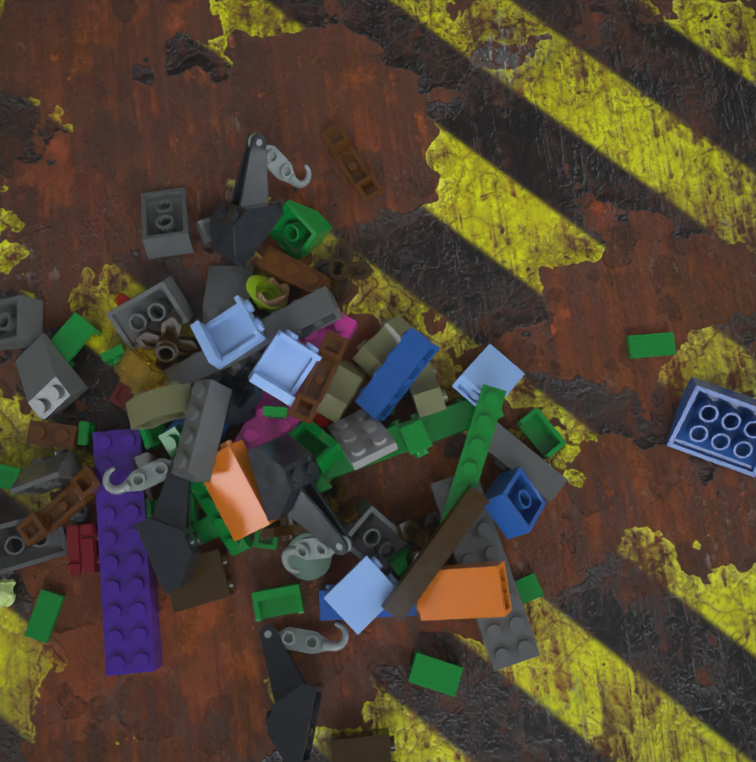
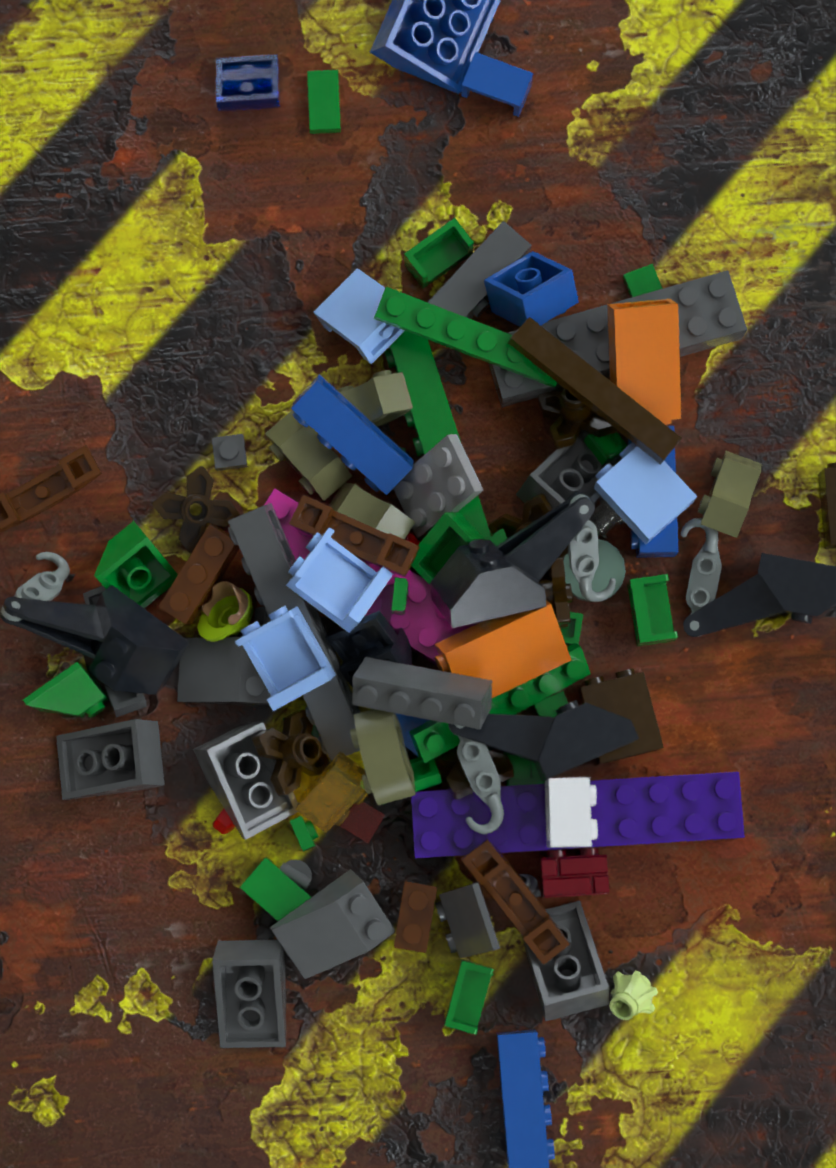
camera: 85 degrees left, 0 degrees up
green tile [24,588,66,643] -> none
green tile [78,421,96,446] -> none
green brick [399,420,433,458] -> none
green panel [407,649,463,697] -> none
none -> green slope [23,662,109,718]
none -> dark grey plate [212,434,248,471]
none -> clear blue brick [215,54,281,112]
none -> dark grey plate [280,860,312,890]
none -> blue panel [461,52,533,117]
none -> white brick [545,777,598,848]
none -> clear smoke brick [589,498,624,539]
none -> olive brick [697,451,762,538]

